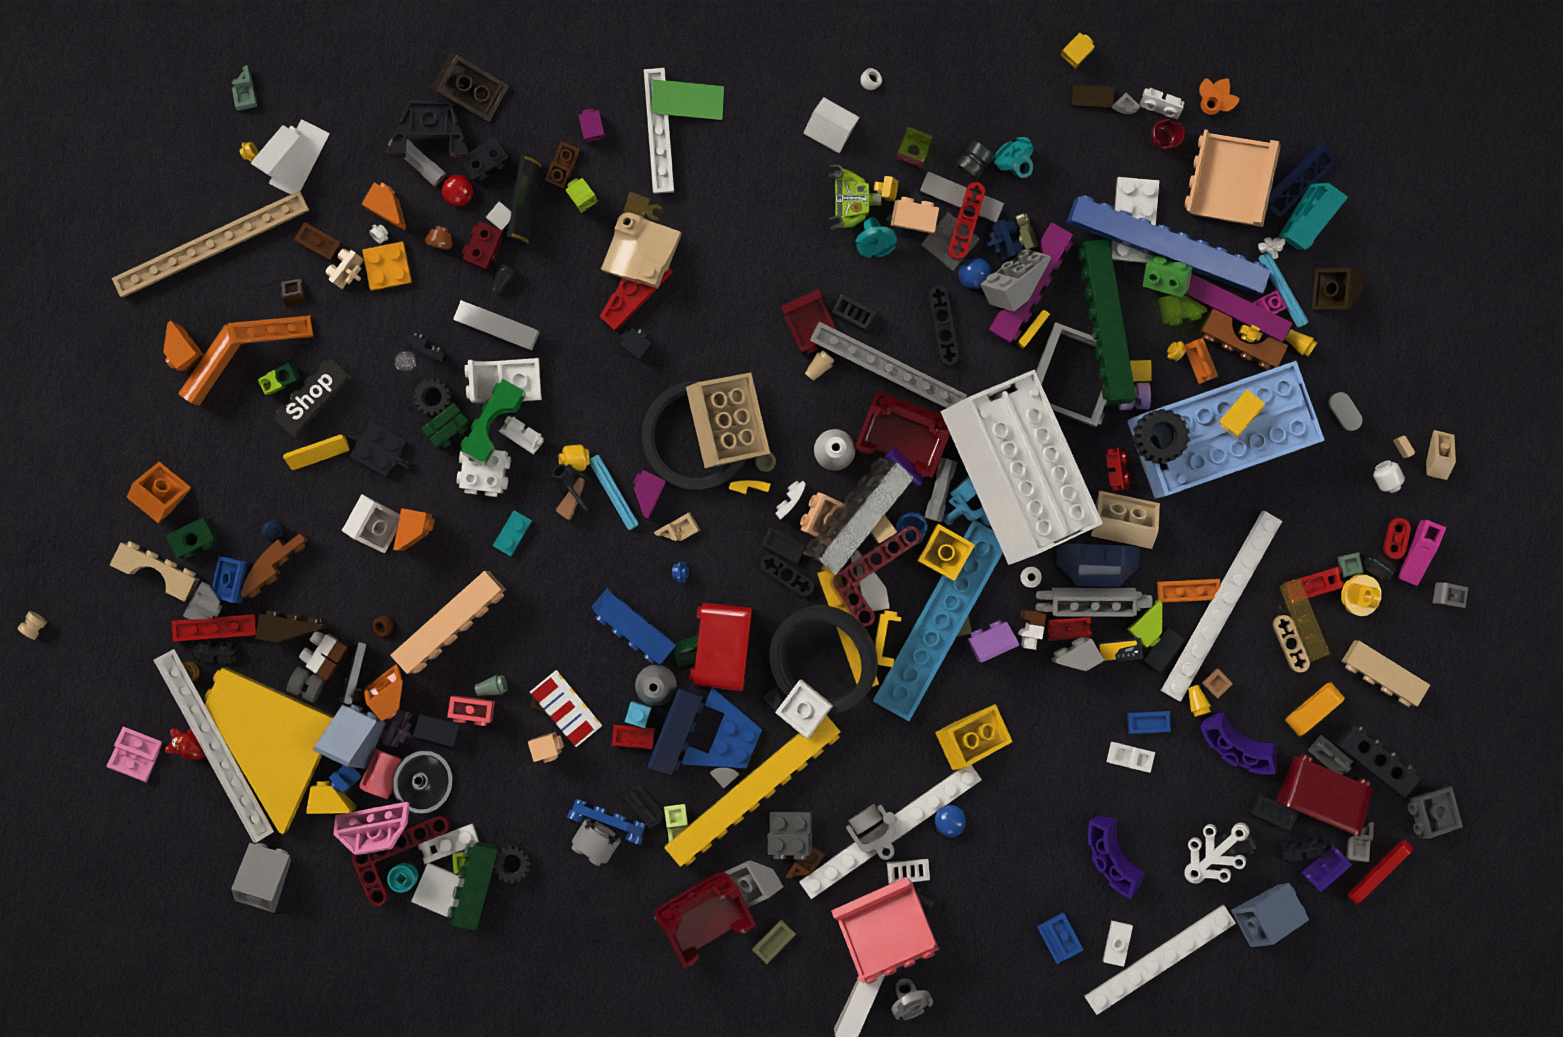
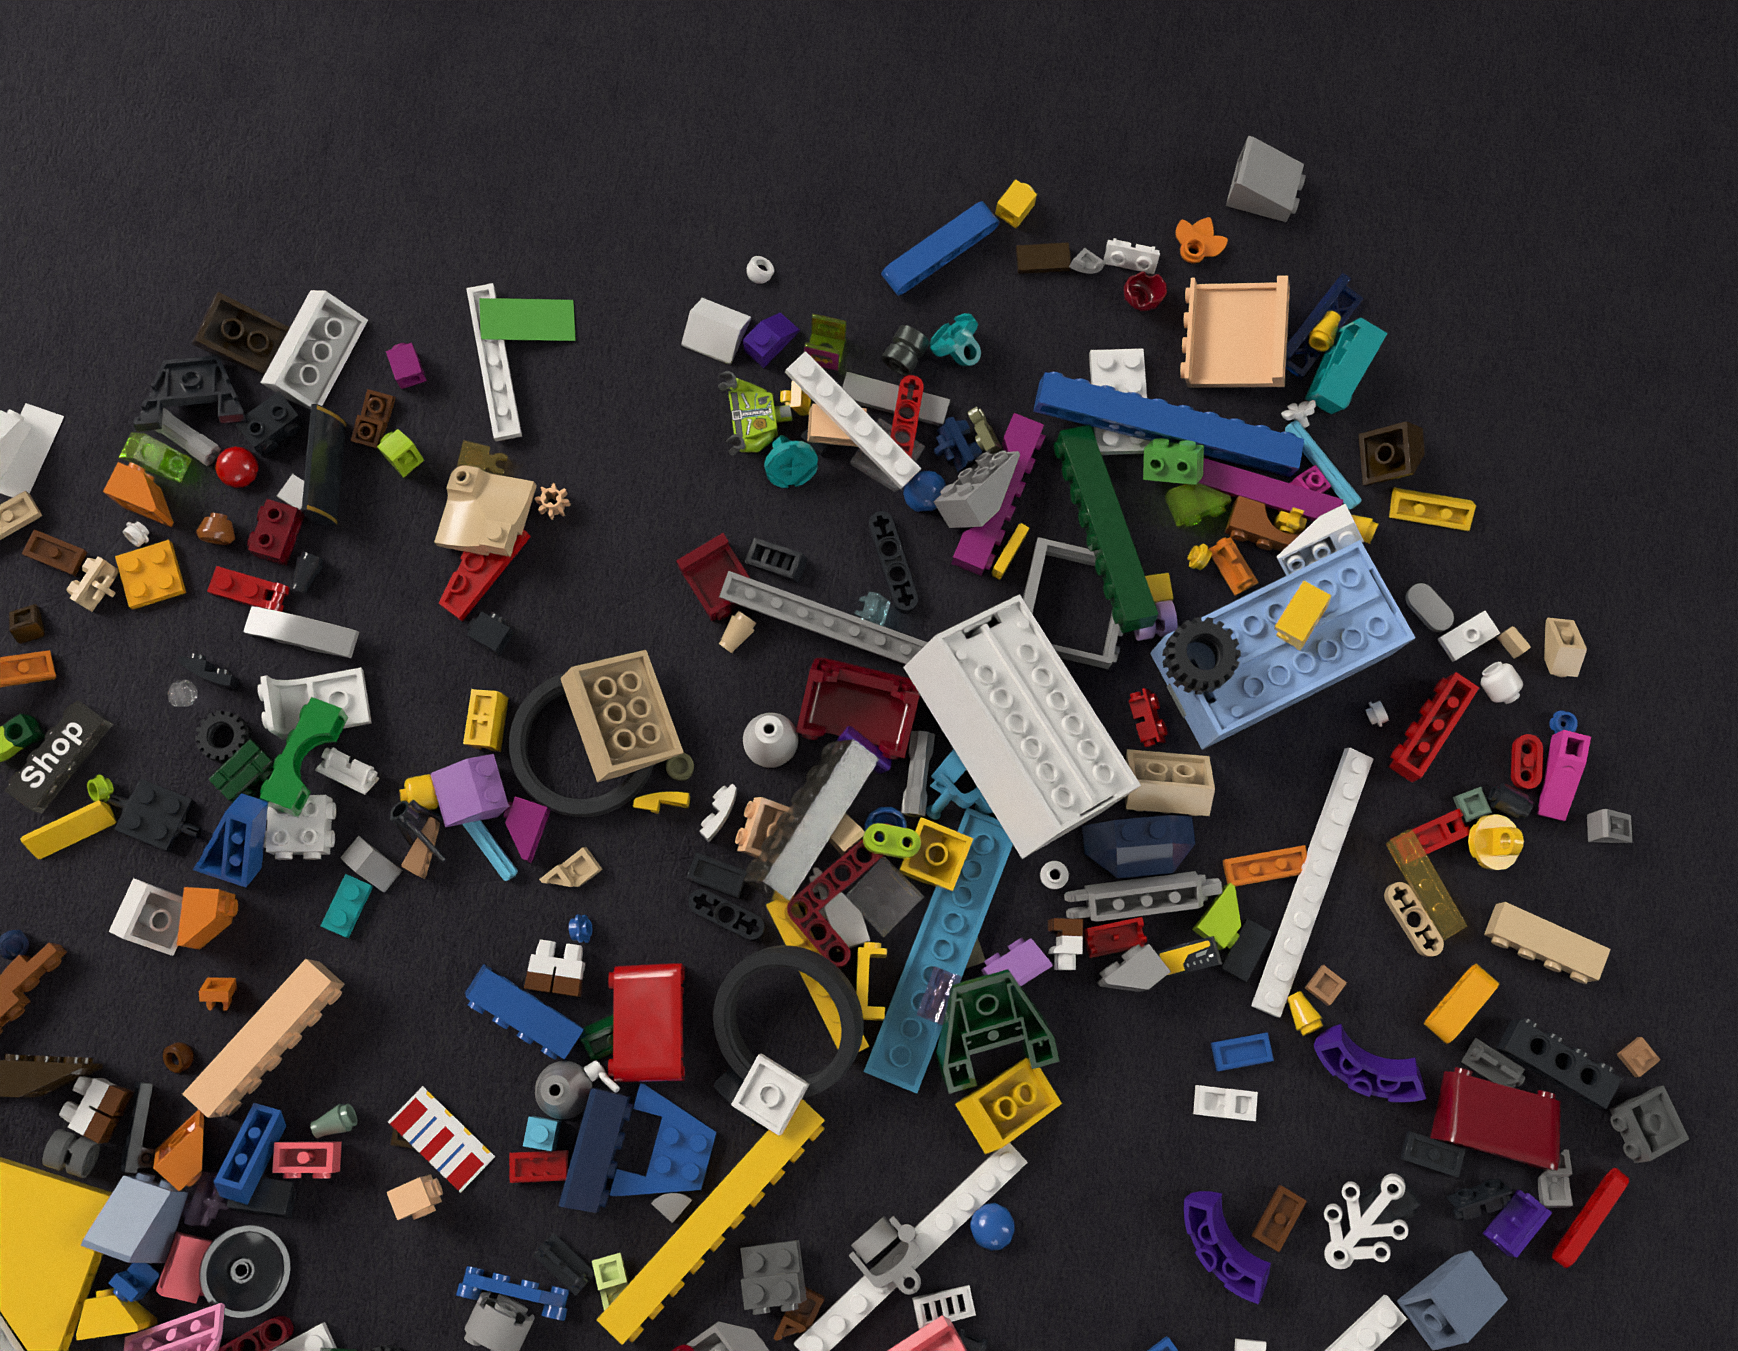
camera: 15 degrees left, 10 degrees down
none -> lime plate [87,775,113,802]
none -> clear neon green slope [119,433,192,483]
none -> blue wedge [193,793,268,887]
none -> orange tile [199,978,237,1010]
none -> red plate [207,566,290,612]
none -> blue brick [214,1103,286,1205]
none -> white slope [261,290,368,409]
none -> light grey slope [340,836,403,893]
none -> medium lavender slope [430,754,509,827]
none -> yellow hinge [463,689,509,752]
none -> hips [524,940,585,997]
none -> light nougat gear [535,483,570,520]
none -> white hand [584,1061,620,1093]
none -> dark purple slope [743,313,800,368]
none -> white plate [785,351,921,489]
none -> clear plate [846,856,924,937]
none -> clear light blue tile [855,592,891,626]
none -> lime plate [863,823,921,859]
none -> blue beam [881,201,1000,296]
none -> clear purple hips [916,966,961,1025]
none -> dark green wedge [936,969,1059,1094]
none -> light grey slope [1226,136,1306,222]
none -> reddish brown plate [1252,1185,1306,1252]
none -> white slope [1277,504,1364,576]
none -> yellow cone [1309,311,1341,351]
none -> white plate [1366,701,1389,727]
none -> yellow slope [1389,488,1476,531]
none -> red brick [1389,672,1479,782]
none -> white plate [1438,611,1500,662]
none -> blue plate [1549,711,1577,734]
none -> medium nougat tile [1617,1037,1660,1077]

